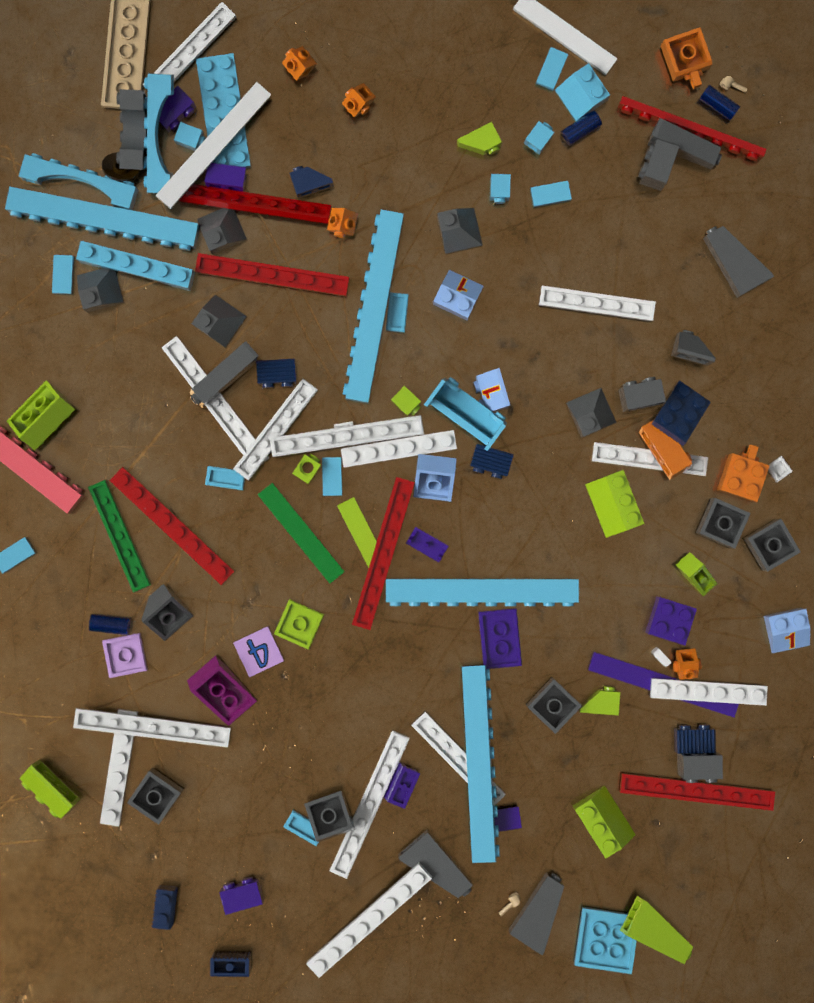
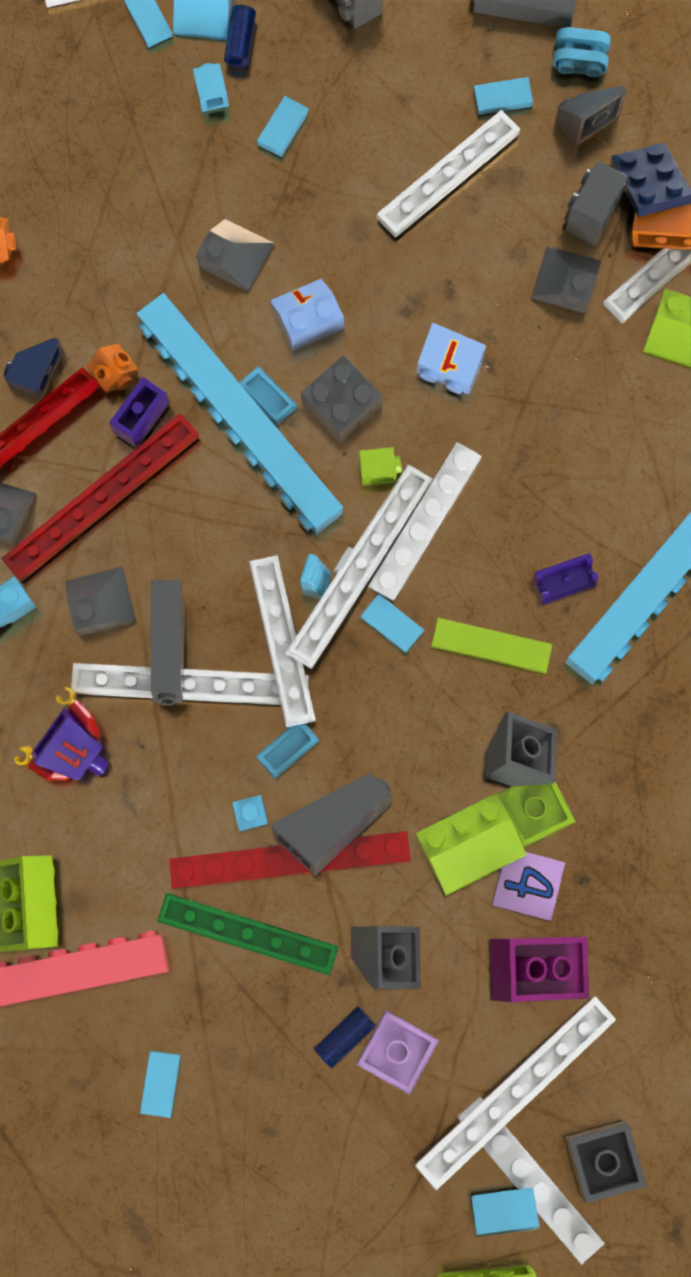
camera: 45 degrees left, 10 degrees down
dark blue brick [256,359,297,388] -> none
green tile [258,483,345,584] -> none
lime brick [292,454,322,484] -> none
red plate [352,477,415,630] -> none
light blue slope [413,454,457,502] -> none
medium azure windscreen [424,377,507,451] -> none
lime slope [457,122,502,155] -> none
dark blue brick [470,444,514,479] -> none
medium azure brick [490,174,511,204] -> none
none -> dark purple torso [14,687,108,781]
none -> dark purple brick [109,377,170,448]
none -> medium azure plate [232,795,269,832]
none -> dark grey slope [271,773,391,876]
none -> medium azure slope [300,554,331,599]
none -> dark grey brick [301,355,383,443]
none -> lime slope [416,793,527,896]
none -> medium azure panel [471,1188,539,1238]
none -> medium azure tile [473,77,533,115]
none -> dark grey slope [485,711,557,786]
none -> medium azure brick [553,27,611,77]

